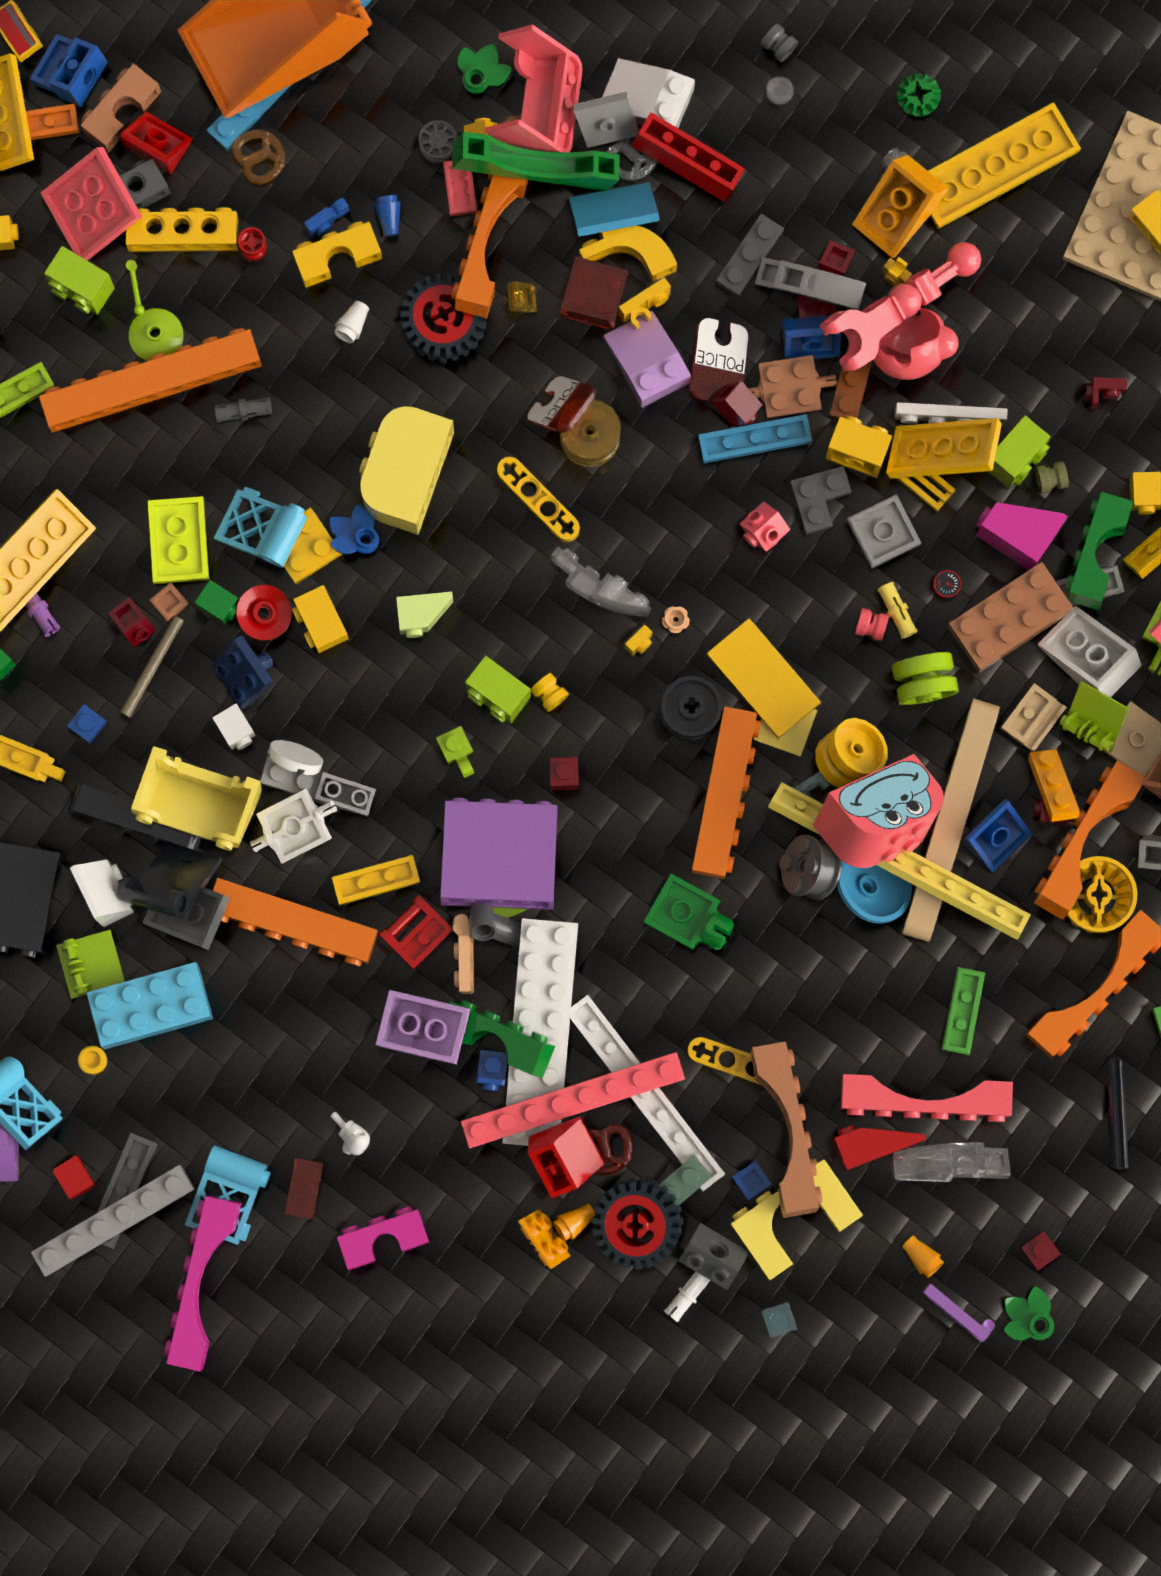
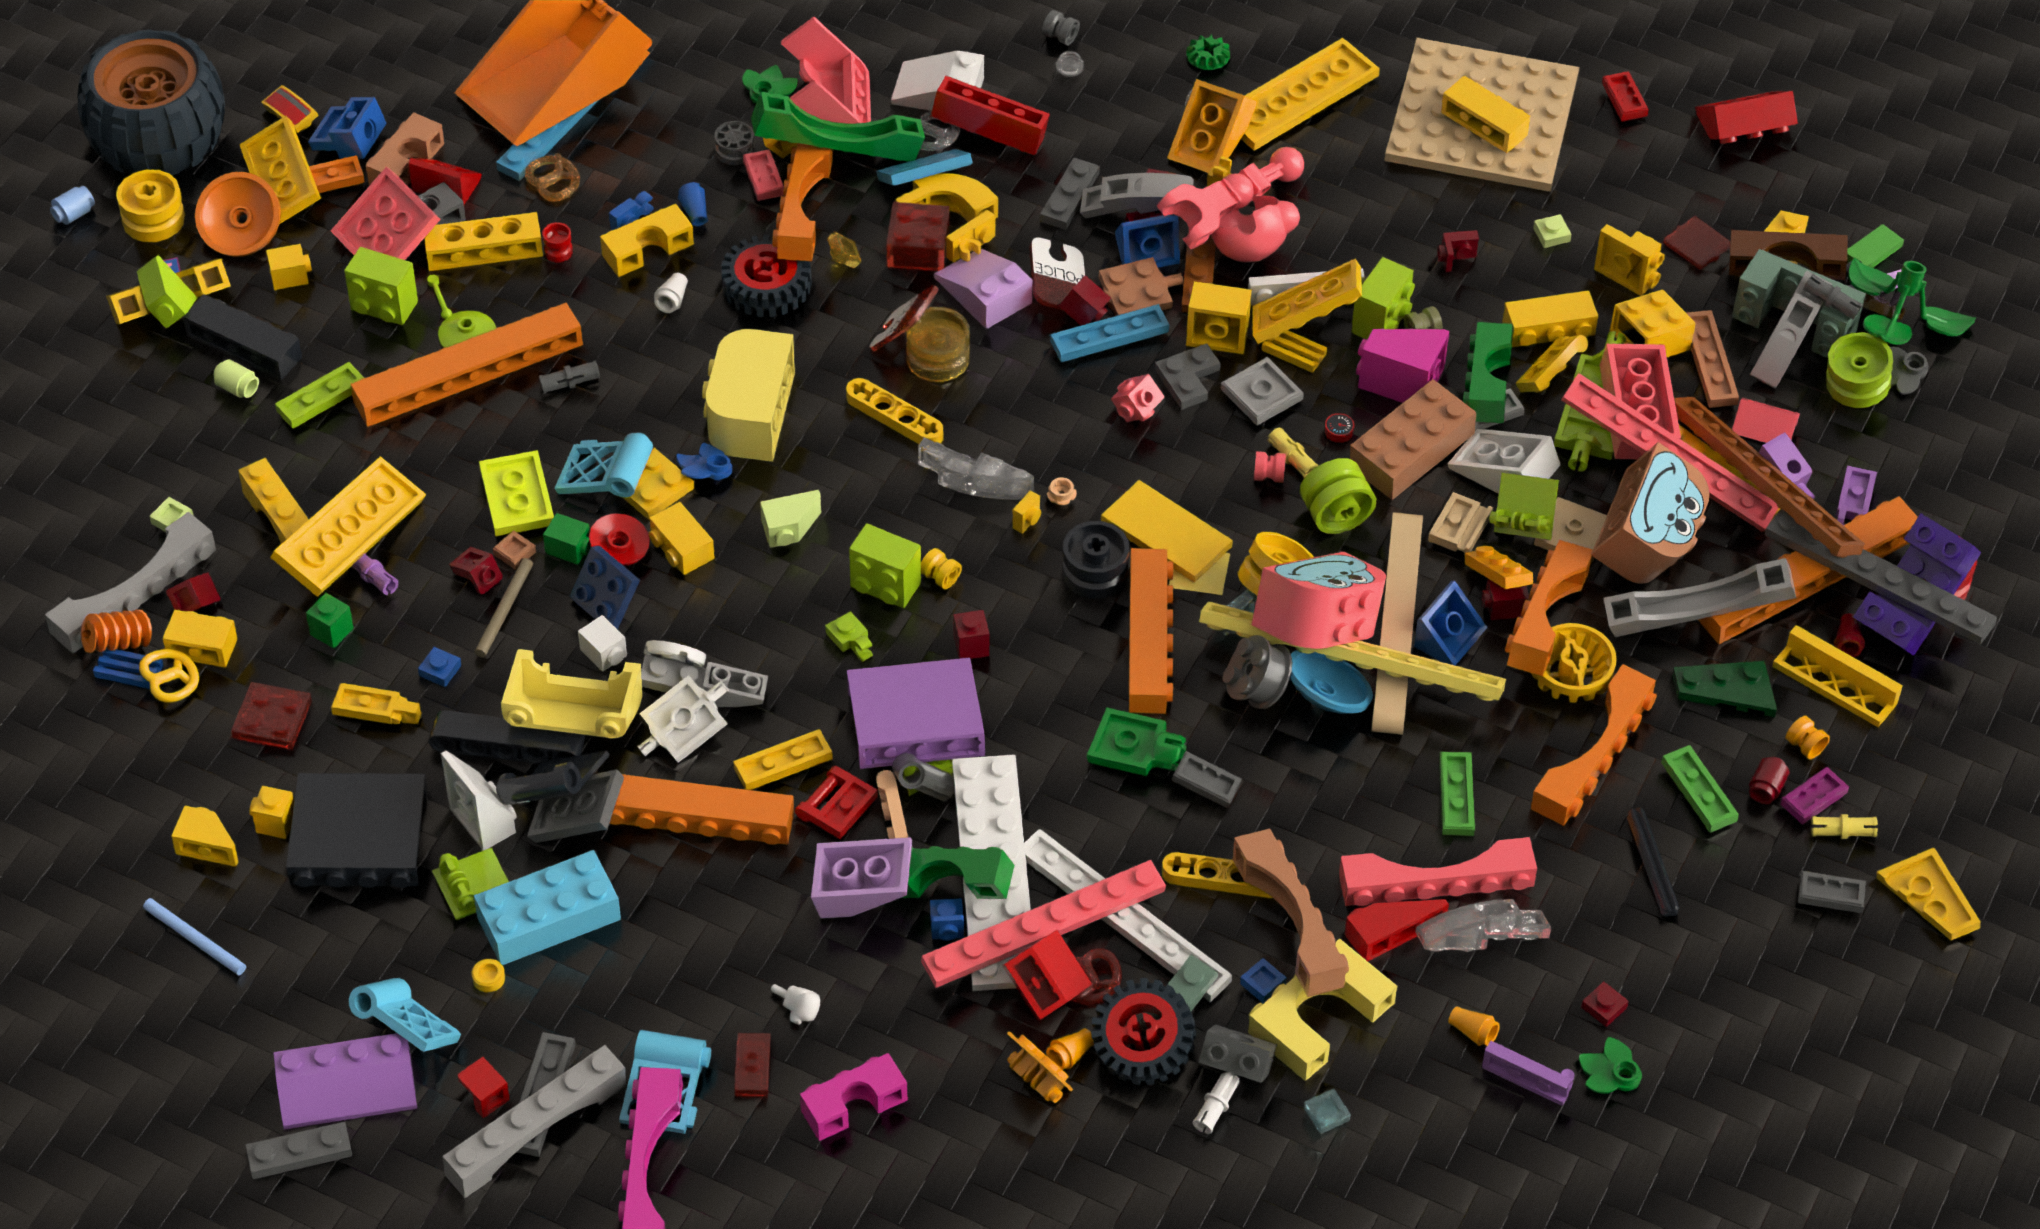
camera: 10 degrees left, 30 degrees down
light grey plate [573,92,640,148] -> none
none -> dark grey plate [1171,751,1242,808]

